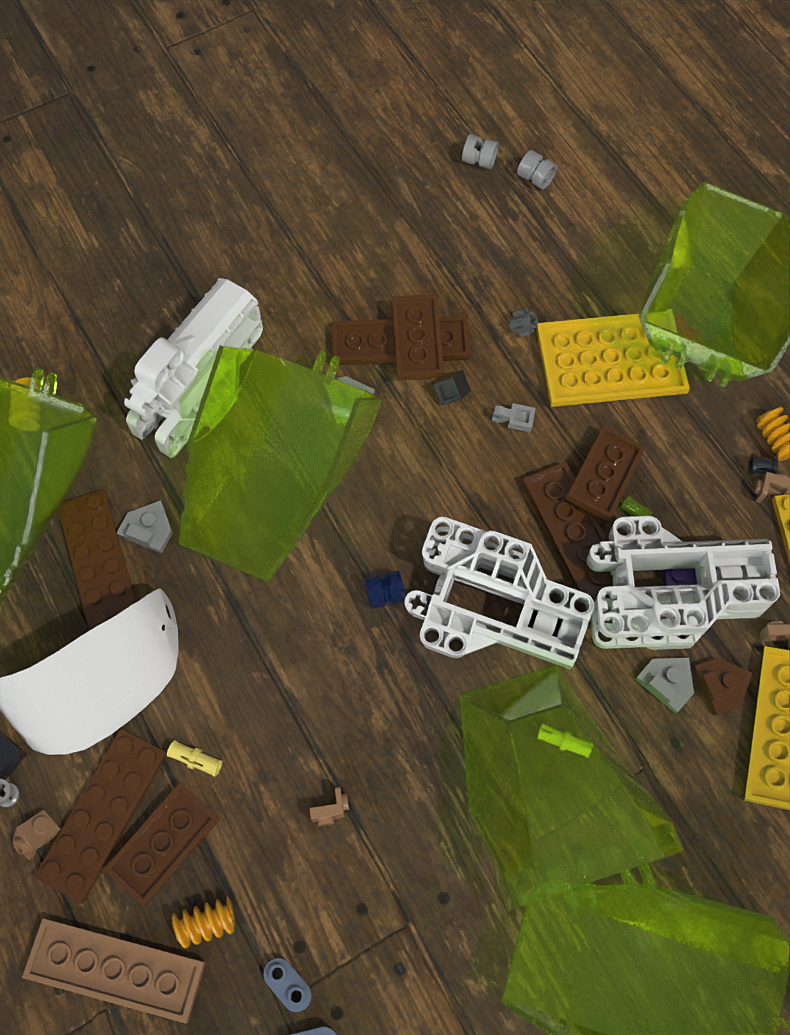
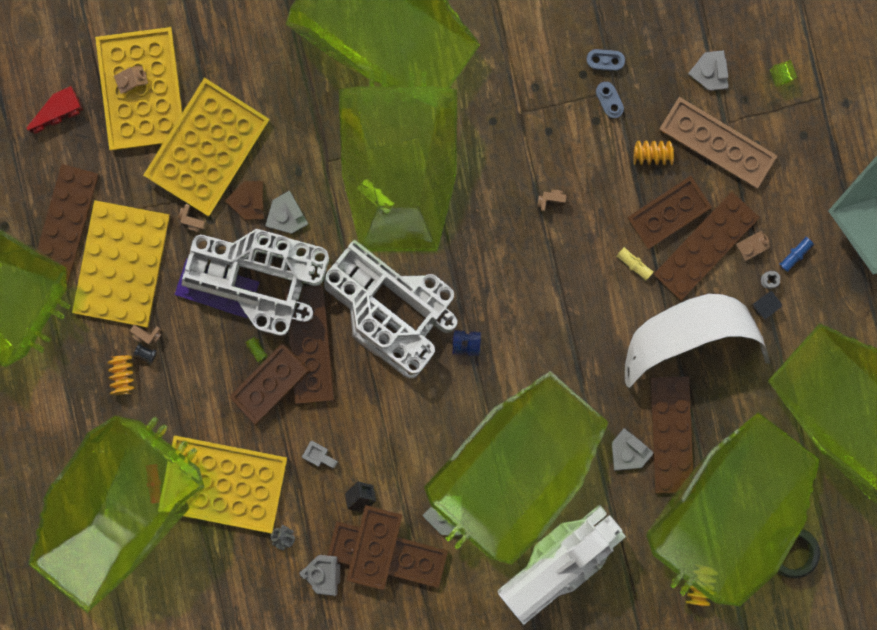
camera: 165 degrees left, 20 degrees up
none -> light grey plate [299,555,340,596]

